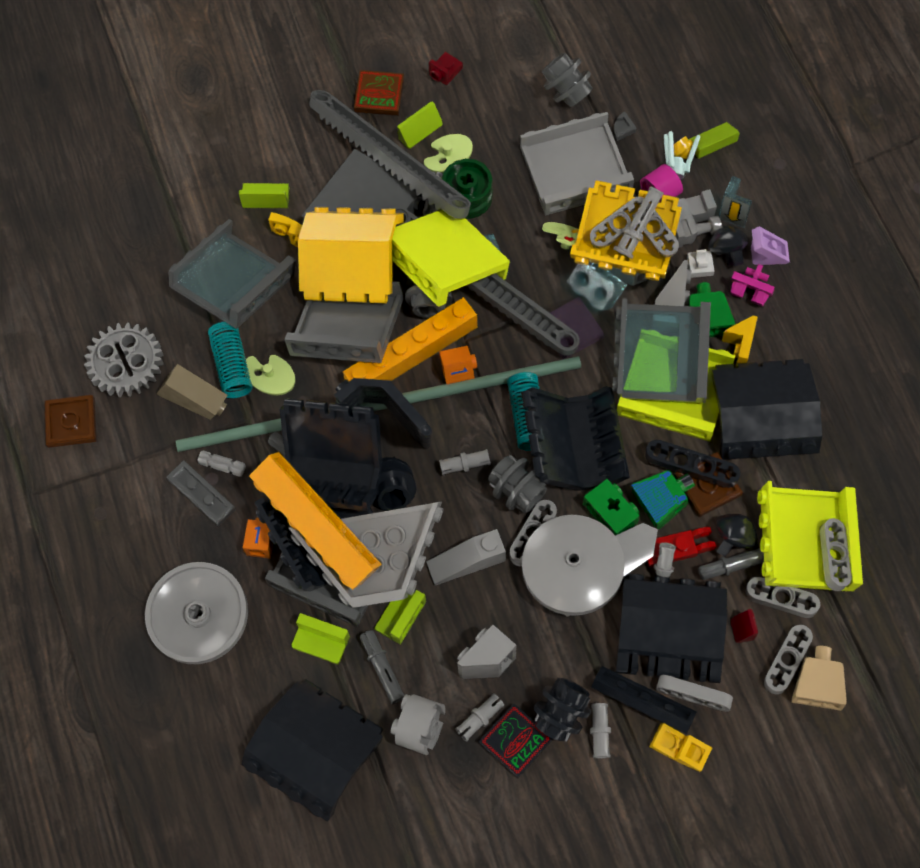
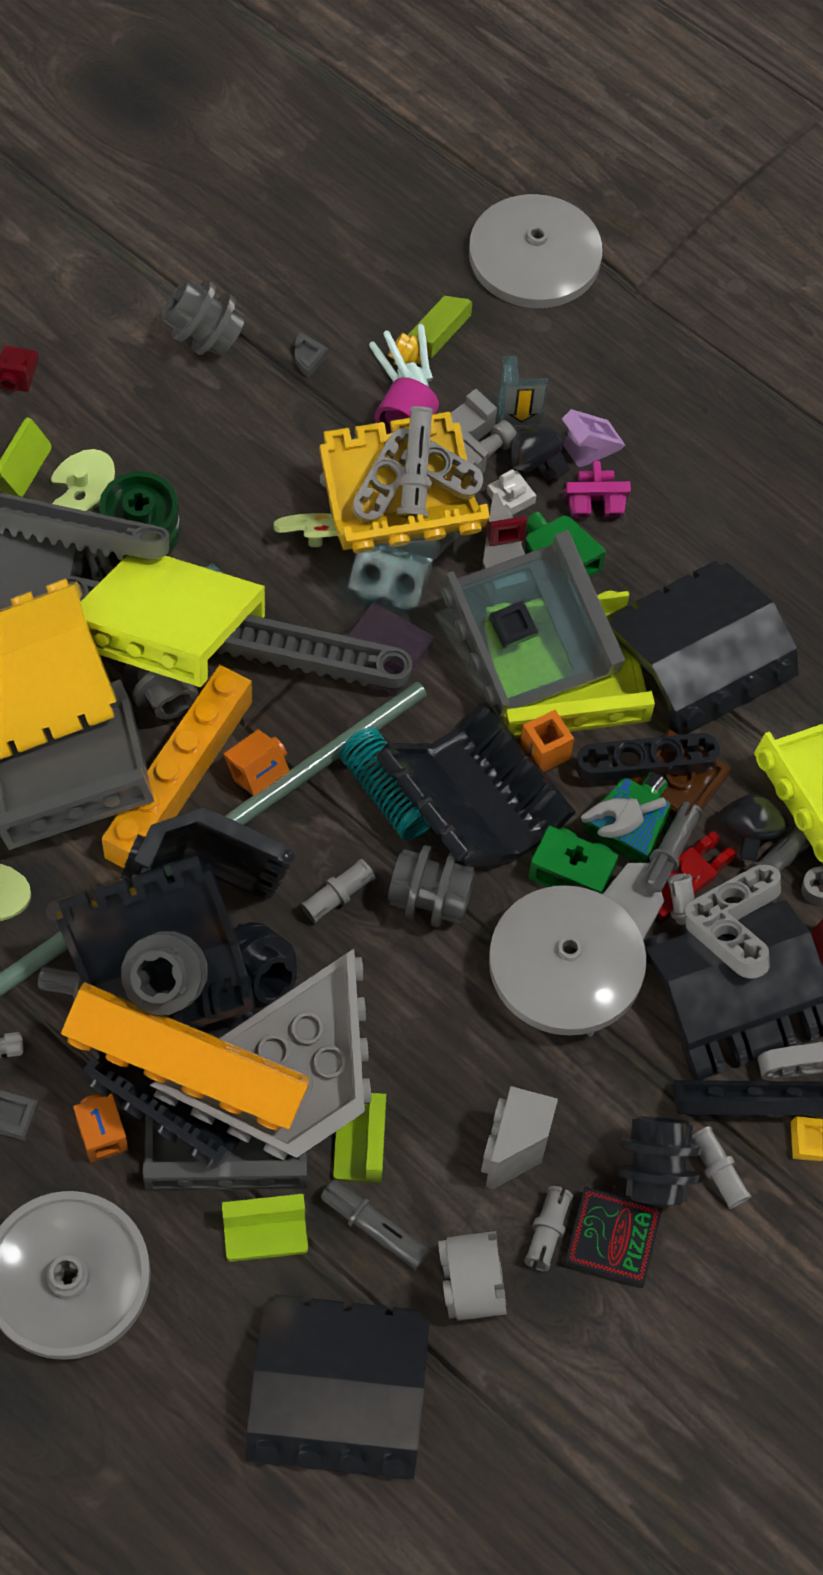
camera: 35 degrees left, 5 degrees down
light grey slope [426,529,506,585] -> none
light grey beam [510,500,557,566] -> none
light grey panel [520,112,634,216] -> none
yellow slope [722,316,757,367] -> none
none -> dark grey piece [121,931,208,1015]
none -> light grey dish [469,194,603,308]
none -> dark red slope [485,516,527,546]
none -> black tile [489,600,538,650]
none -> orange brick [520,710,574,772]
none -> light grey hand [581,797,667,838]
none -> dark grey axle [641,802,702,894]
none -> light grey beam [685,865,781,978]

